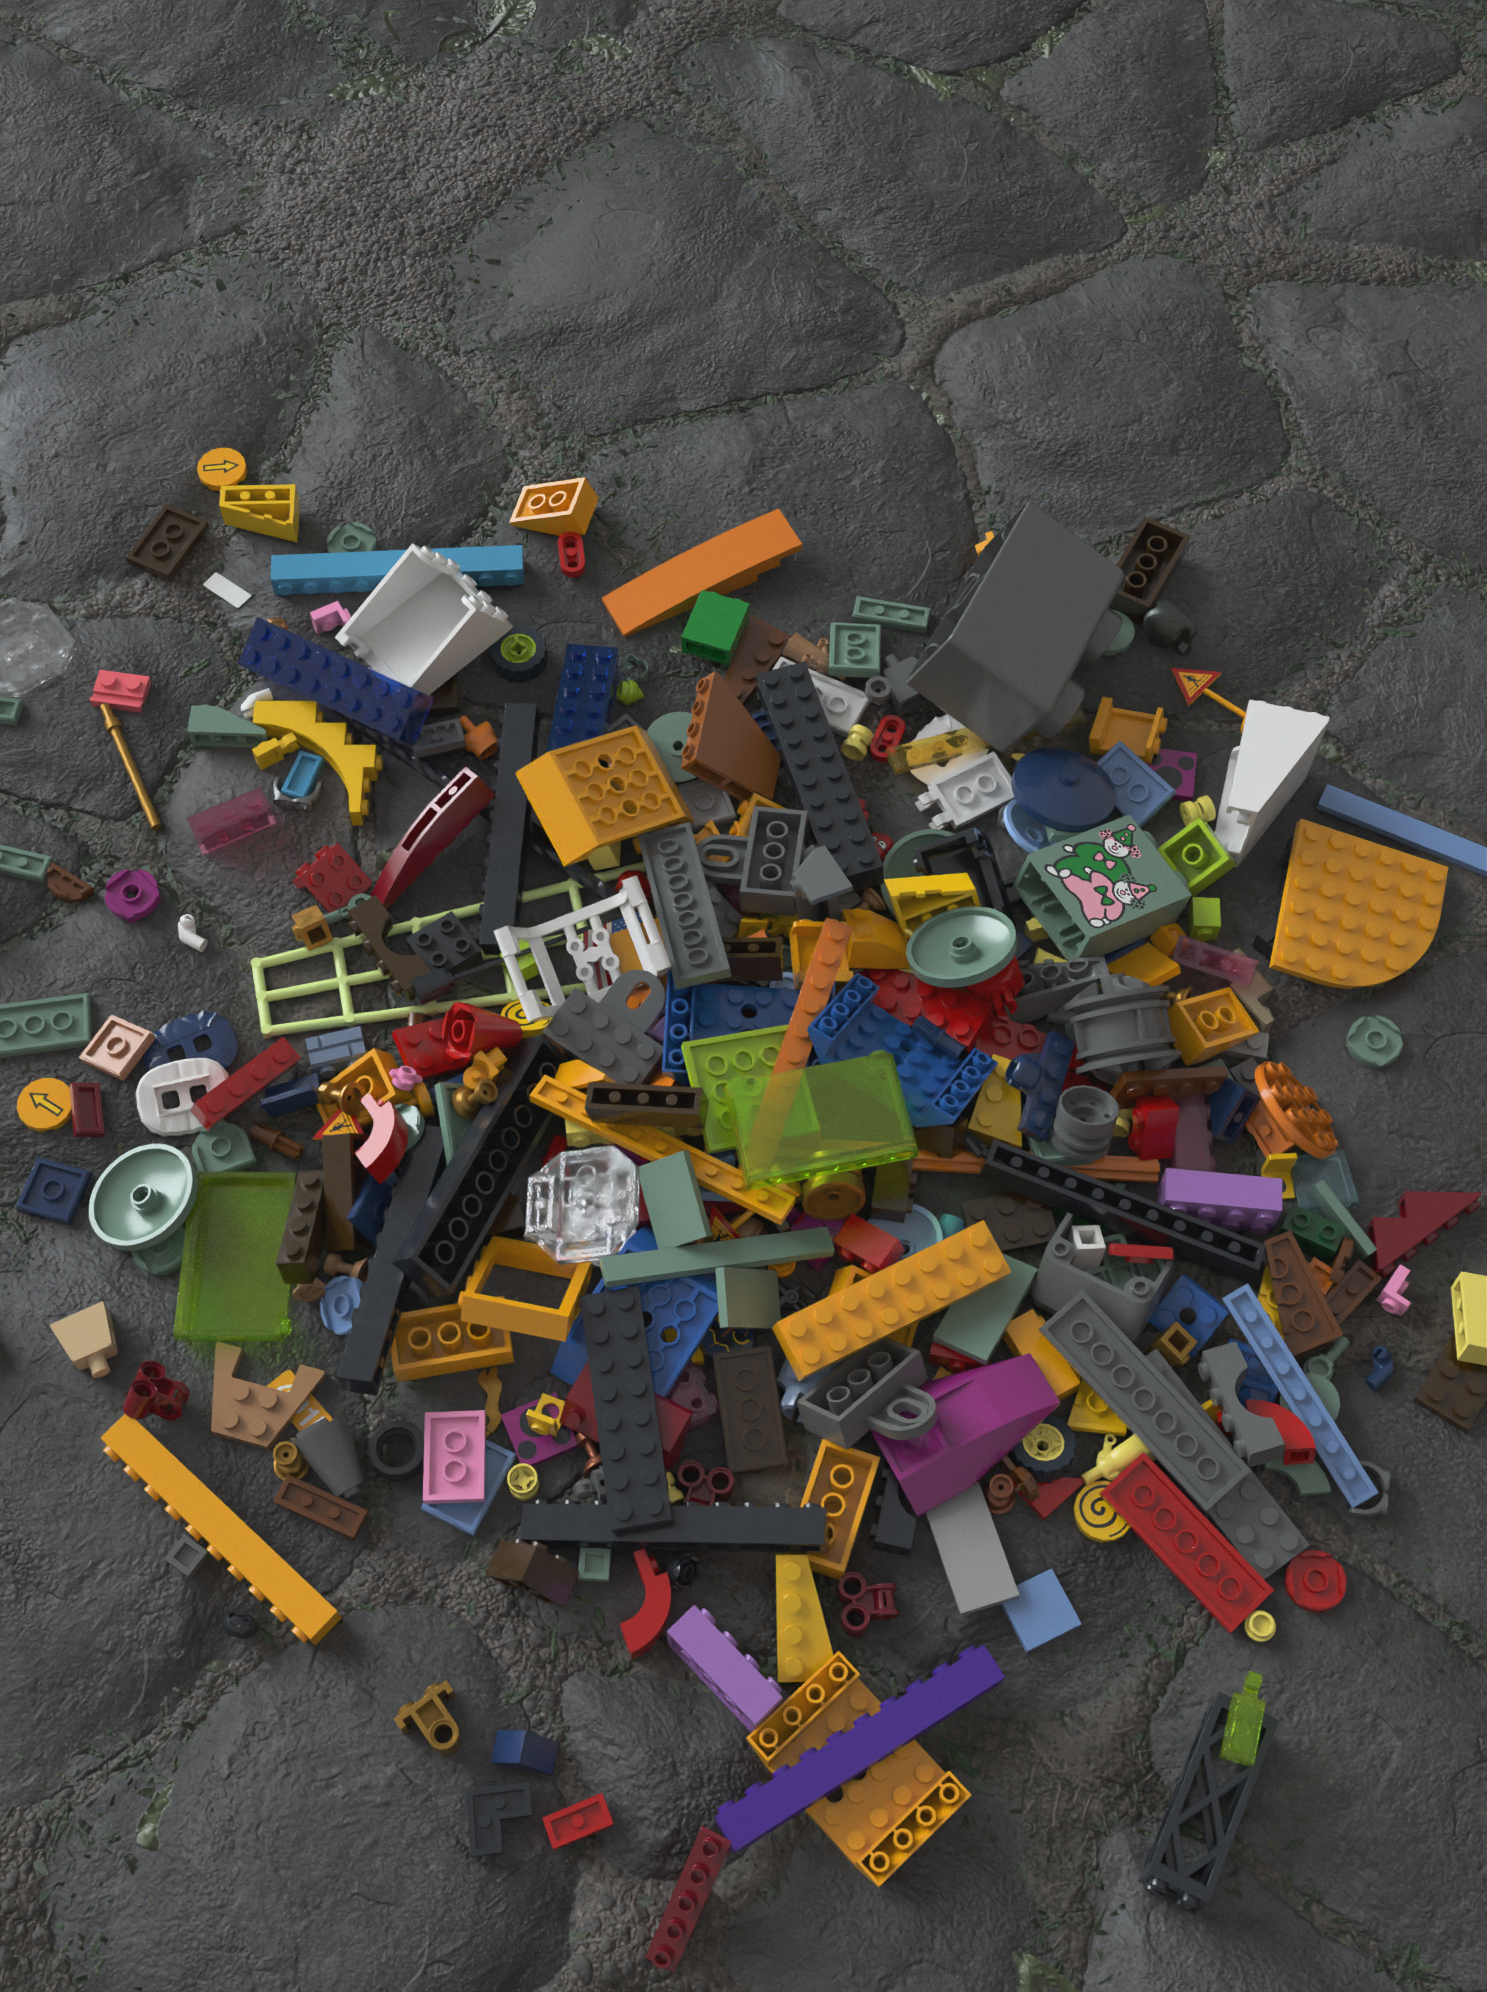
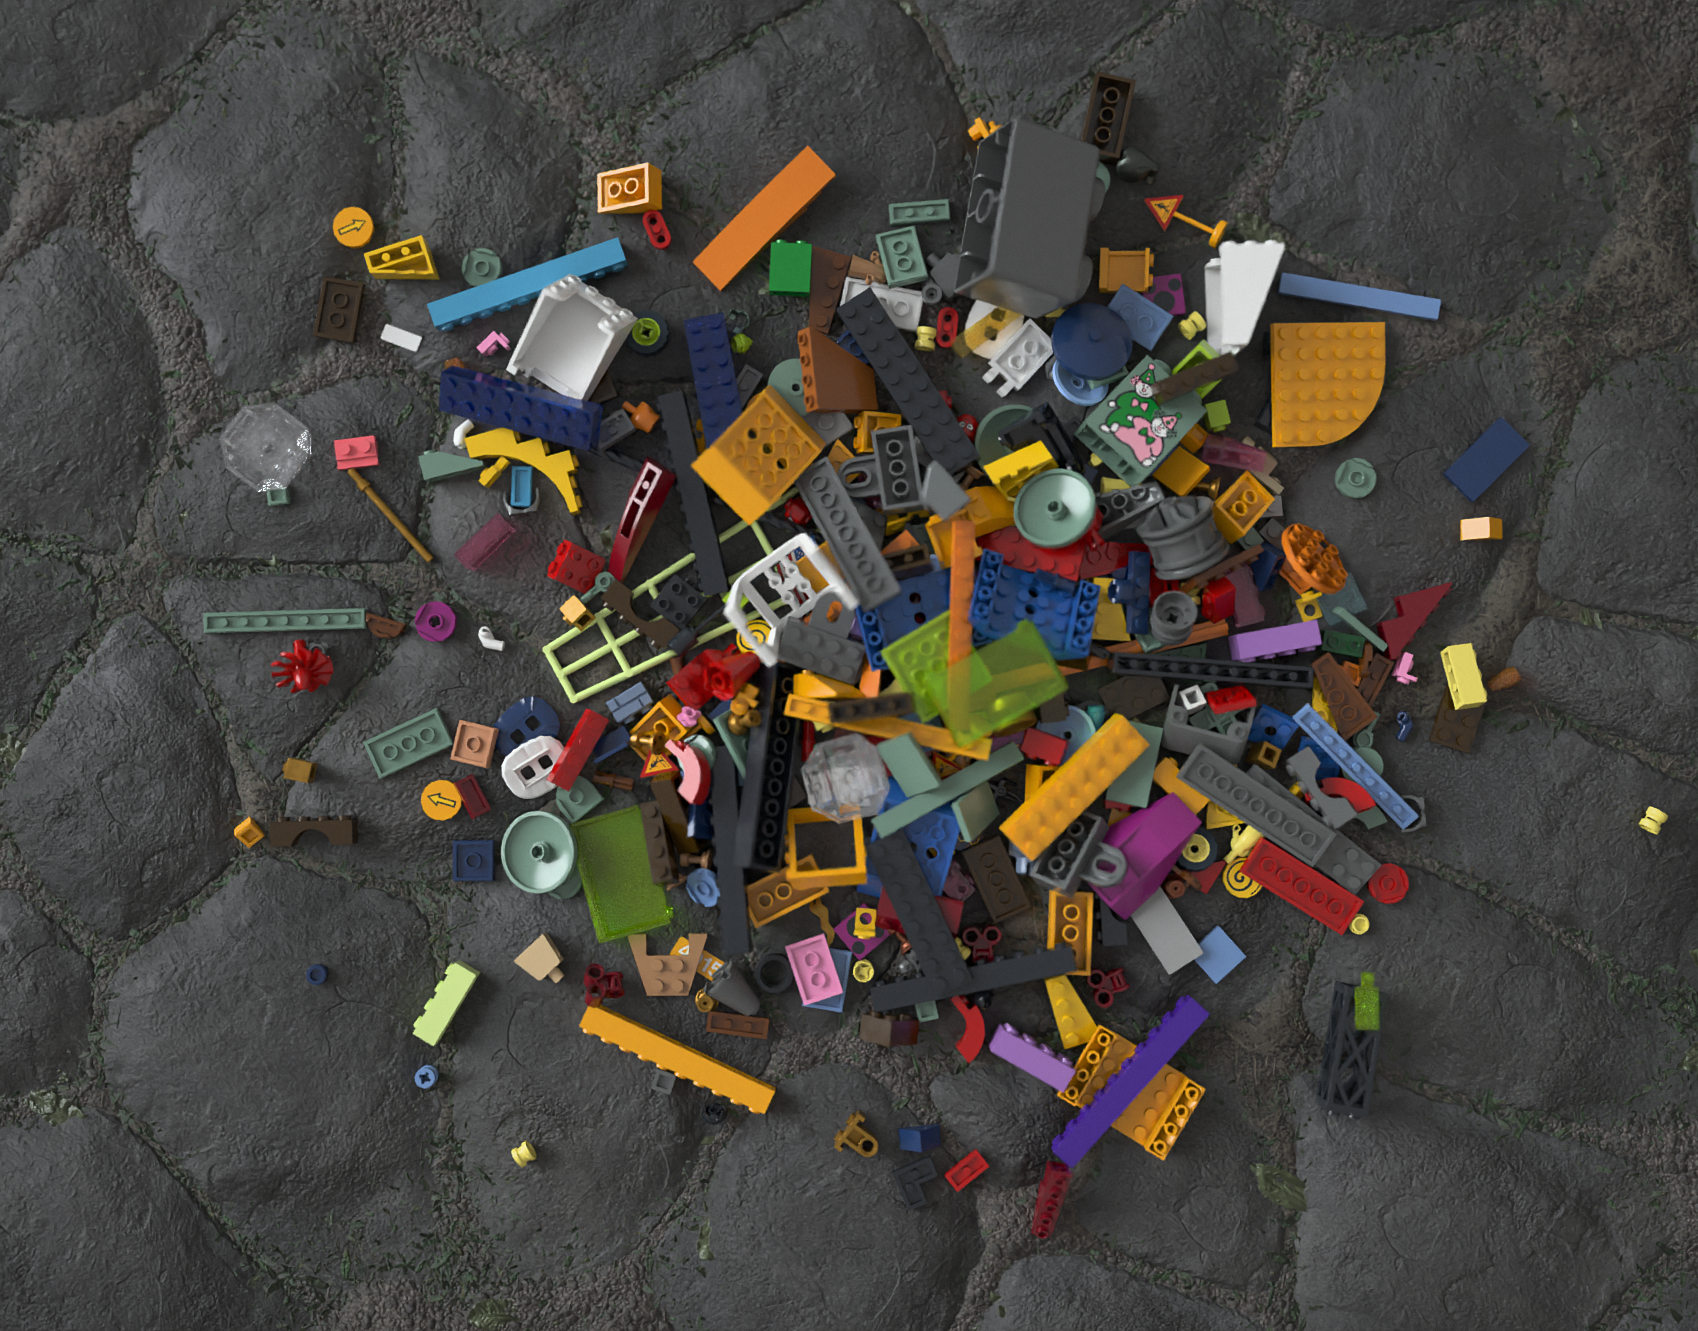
camera: 15 degrees left, 25 degrees up
none -> dark brown brick [1150,351,1239,406]

